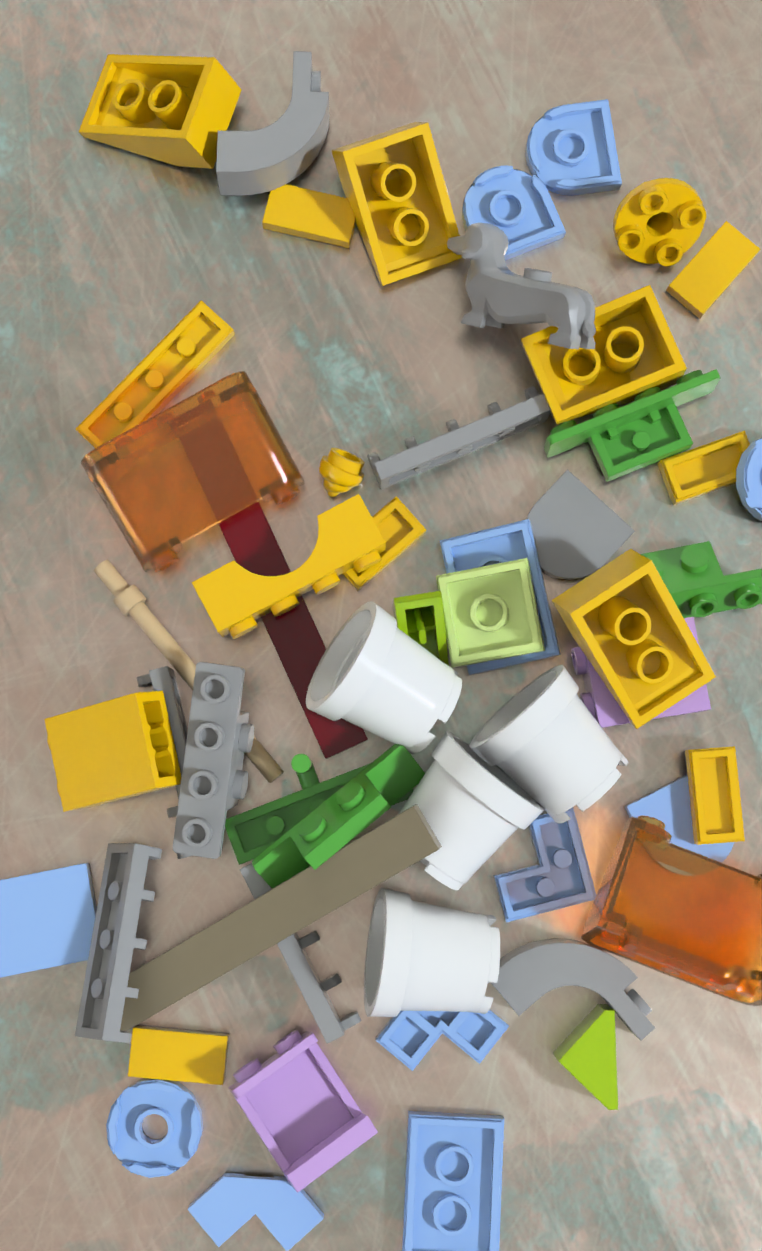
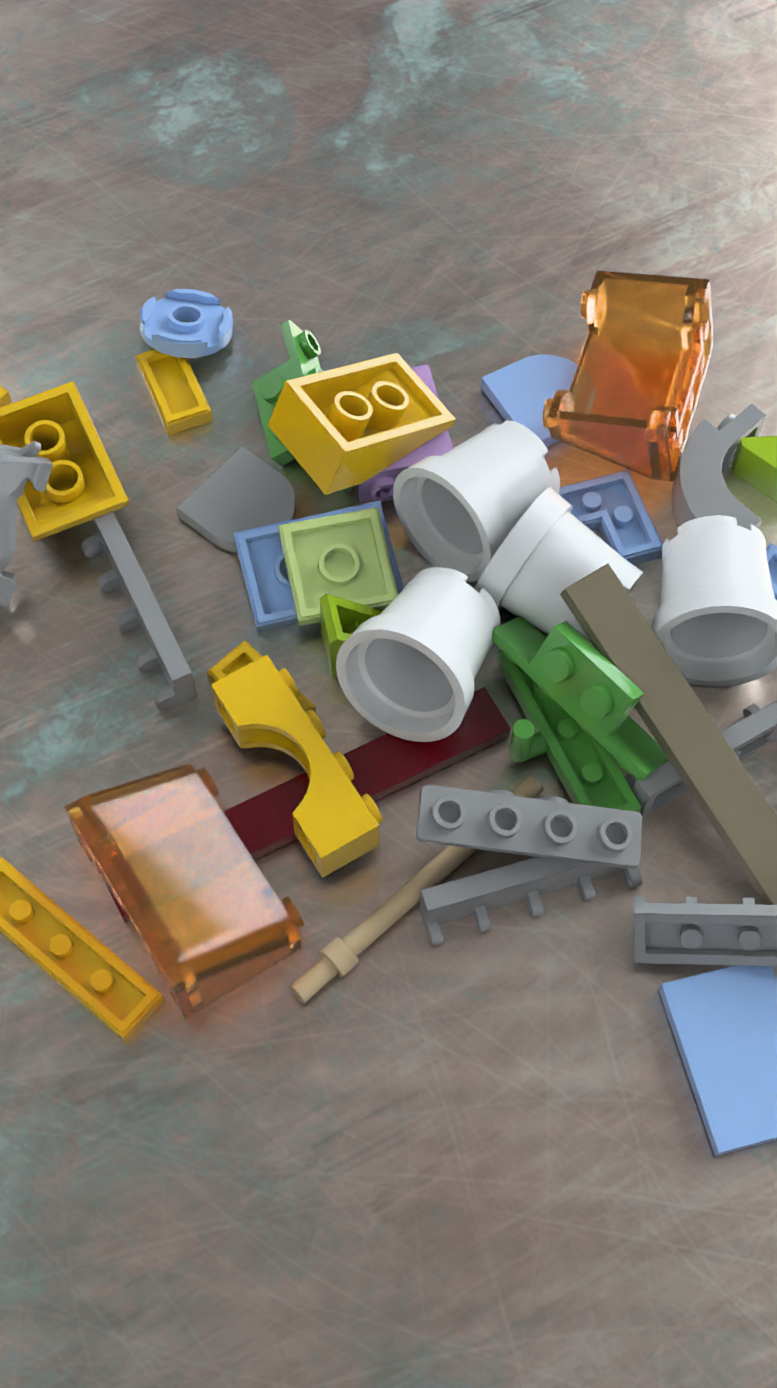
camera: 90 degrees left, 20 degrees down
yellow brick [44,691,182,812] -> none
yellow plate [319,448,365,497] -> none
bright green bracket [544,369,721,482] -> none
yellow tile [685,746,745,845] -> none

